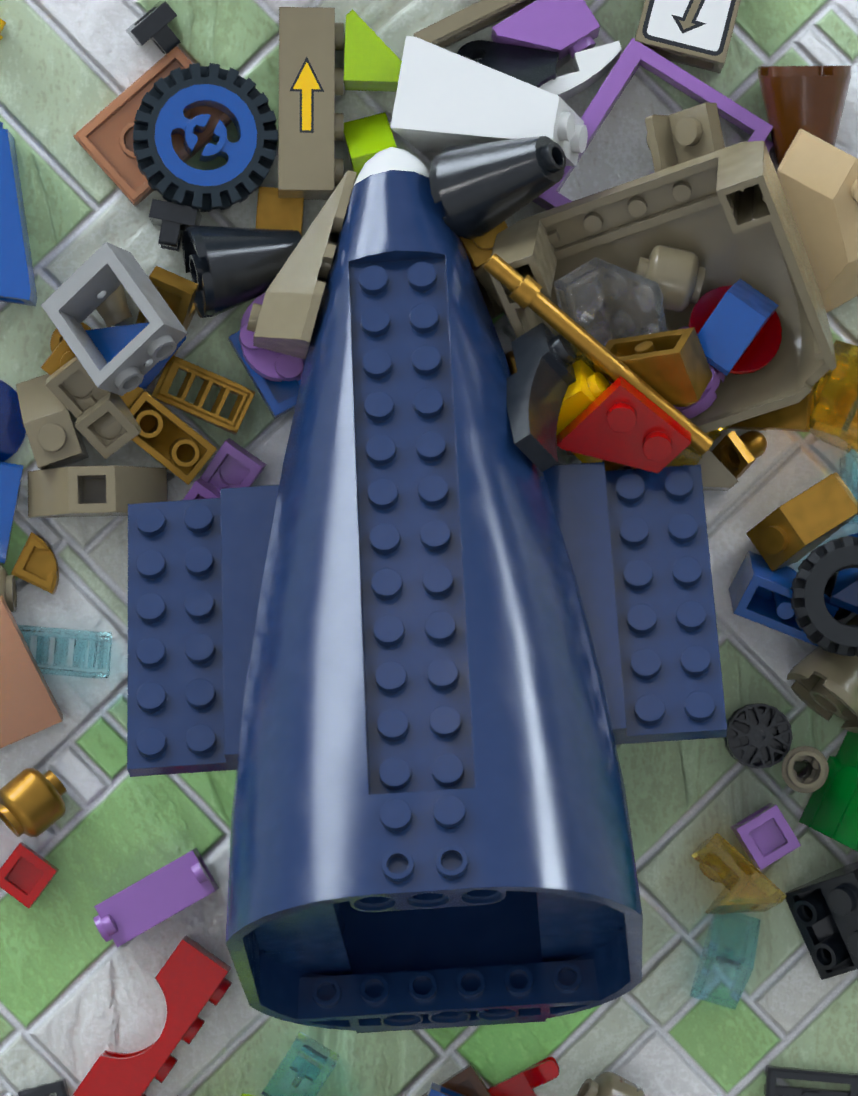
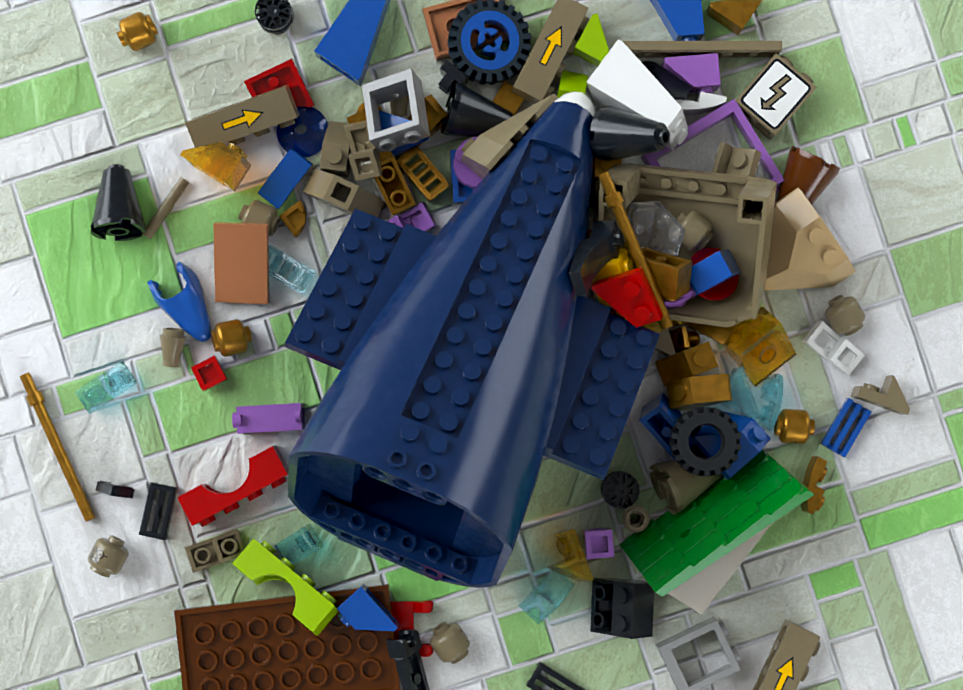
camera: 25 degrees right, 0 degrees up
none -> pearl gold slope [655,341,718,386]

